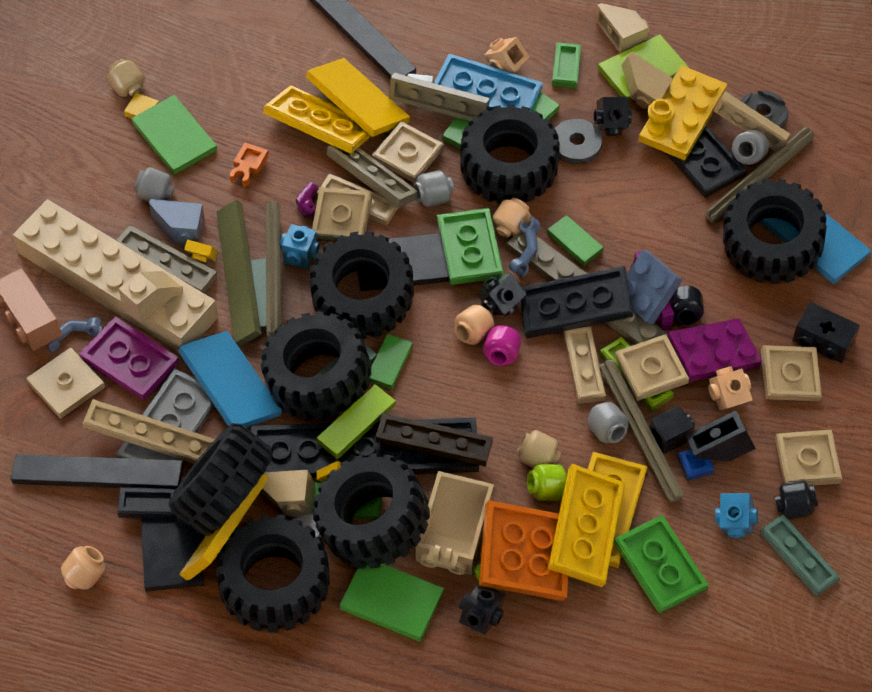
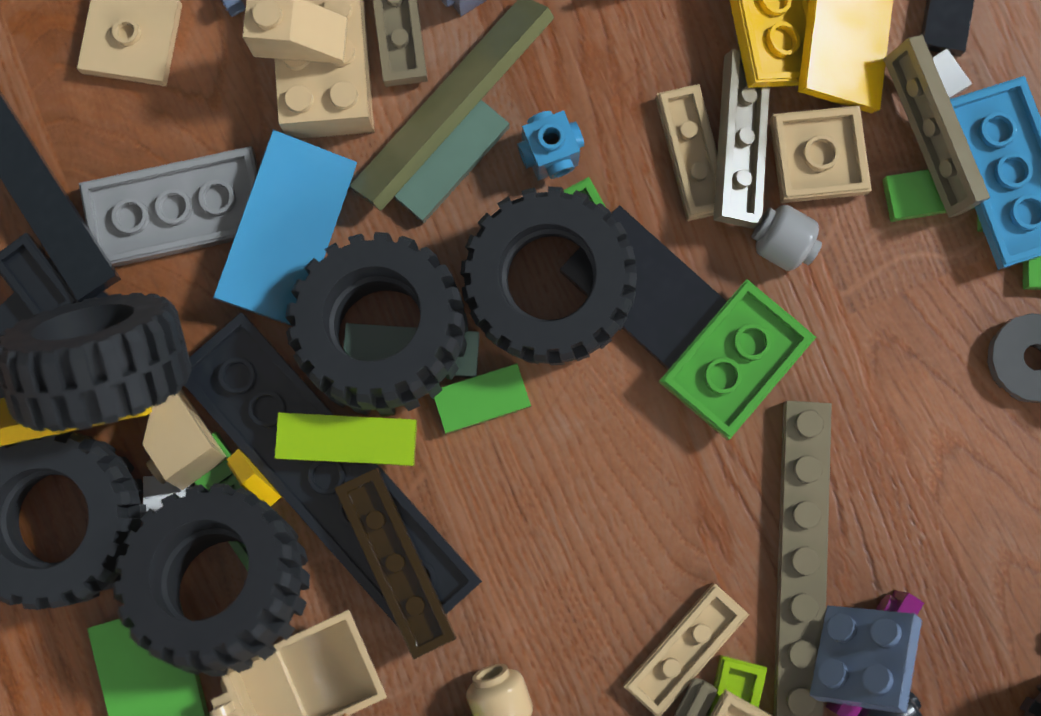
camera: 50 degrees right, 25 degrees up
magenta plate [79,316,179,401] -> none
tan tile [83,399,215,464] -> none
yellow plate [184,240,218,263] -> none
dark tan axle [266,201,282,337] -> none
magenta arm [296,182,319,217] -> none
tan plate [312,187,372,241] -> none
light nougat head [454,305,494,345] -> none
black tyre [460,104,560,204] -> none
black brick [477,273,527,316] -> none
dark pink head [483,325,521,366] -> none
light nougat head [492,198,531,239] -> none
sand blue arm [509,216,540,277] -> none
black tile [521,266,633,339] -> none
bright green tile [547,215,603,267] -> none

